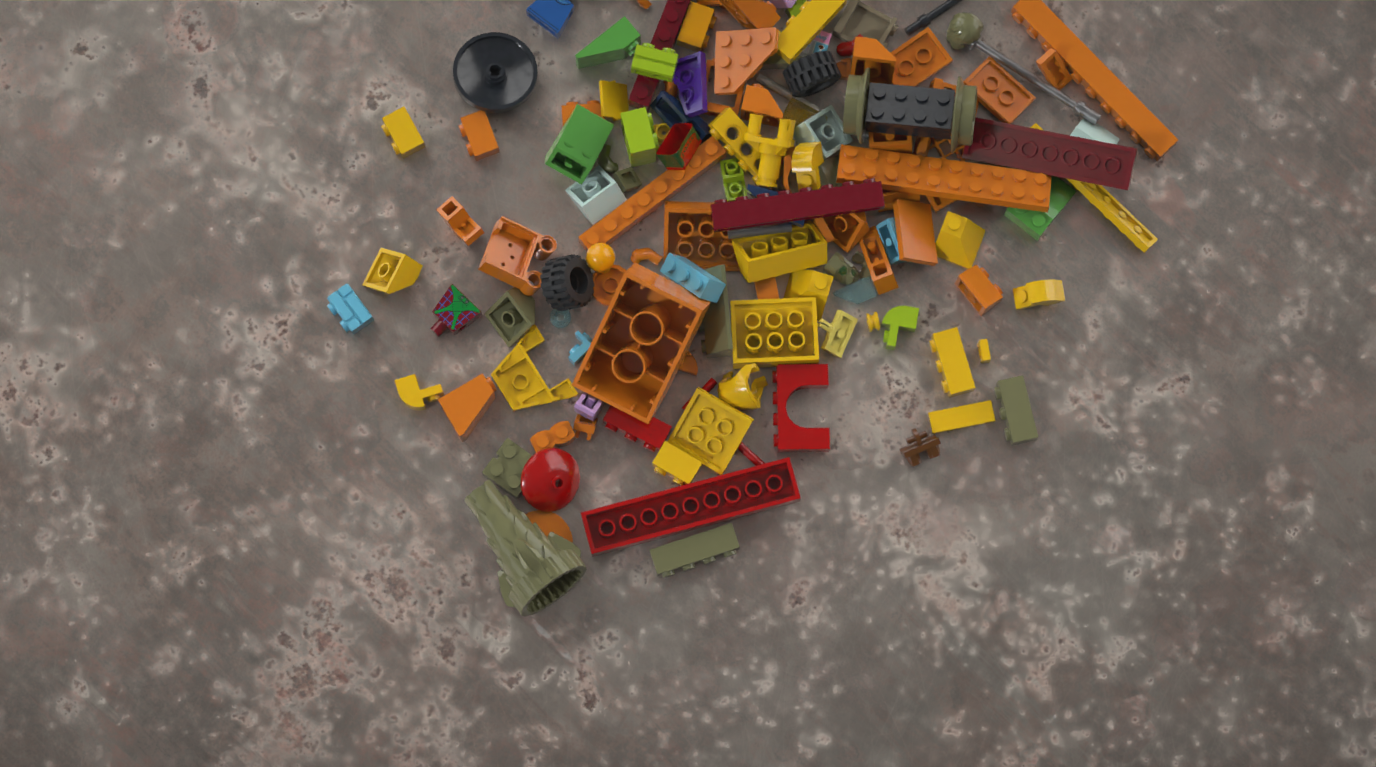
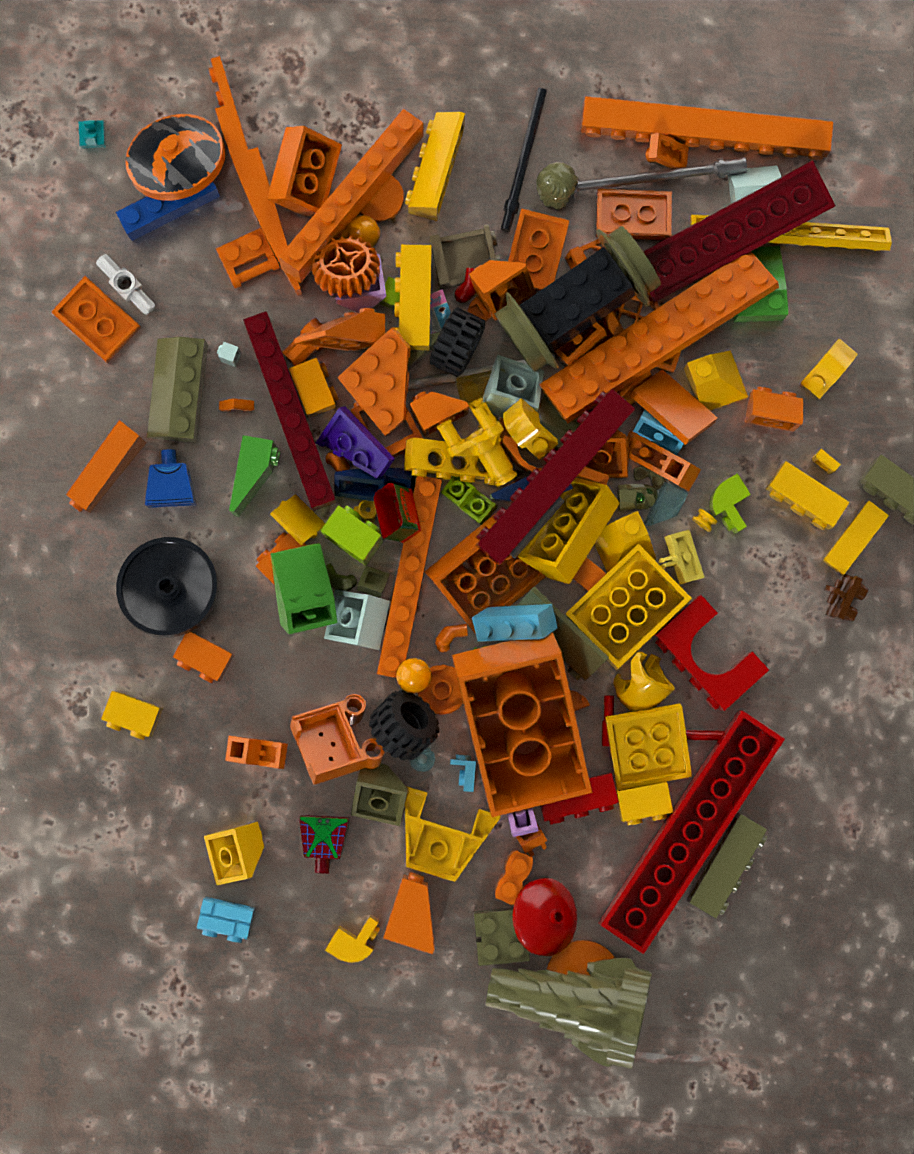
camera: 45 degrees left, 5 degrees up
lime brick [631,43,678,82] -> none

